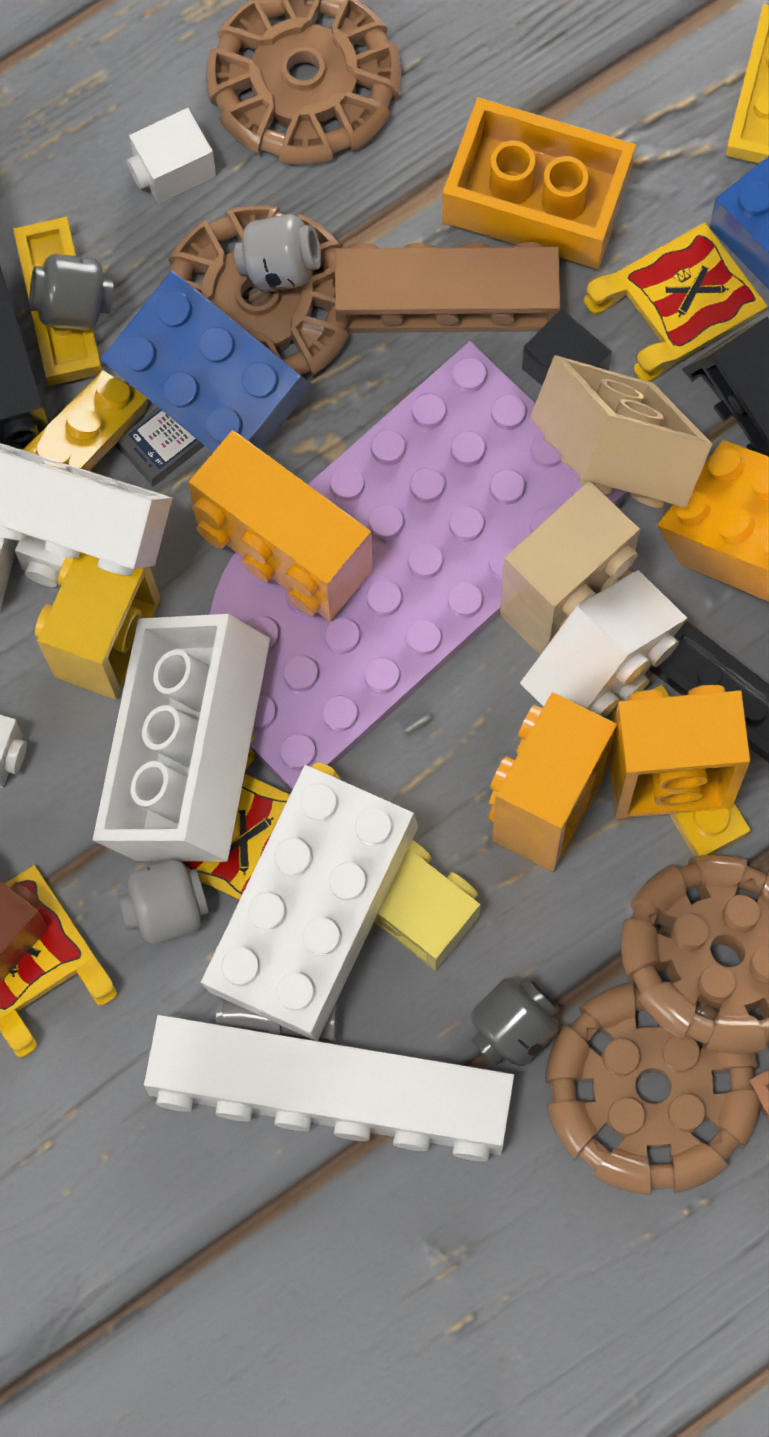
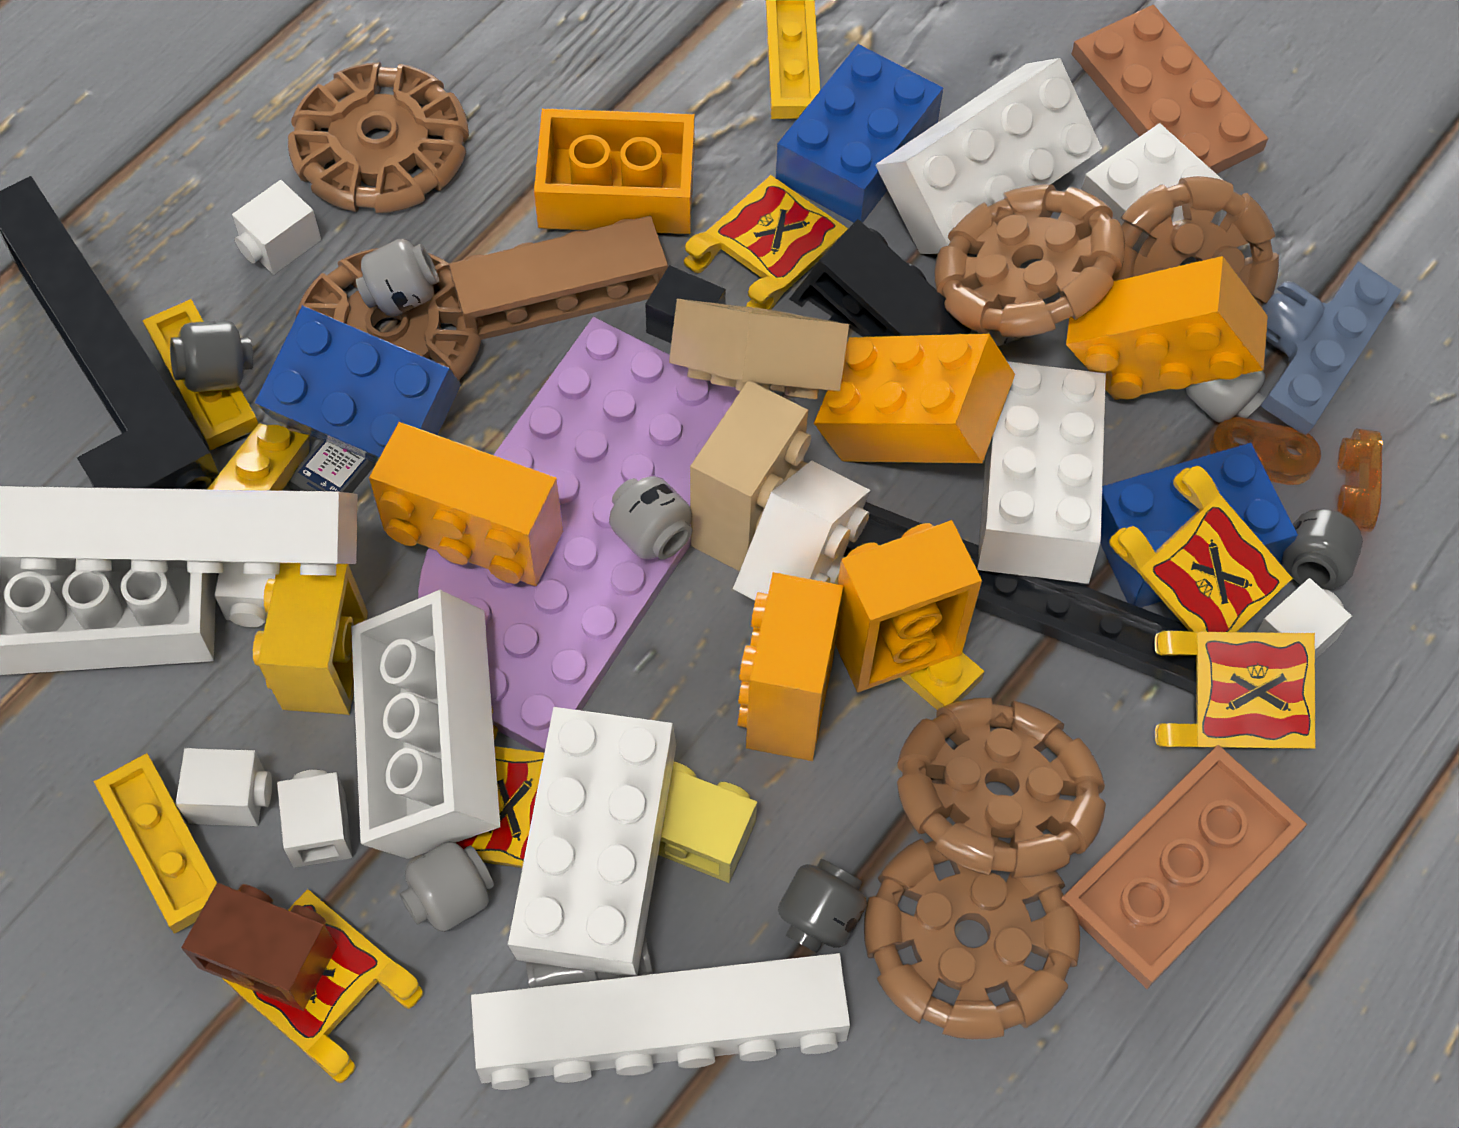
camera: 20 degrees left, 10 degrees down
none -> white brick [277,770,352,868]
none -> light grey head [609,476,692,560]

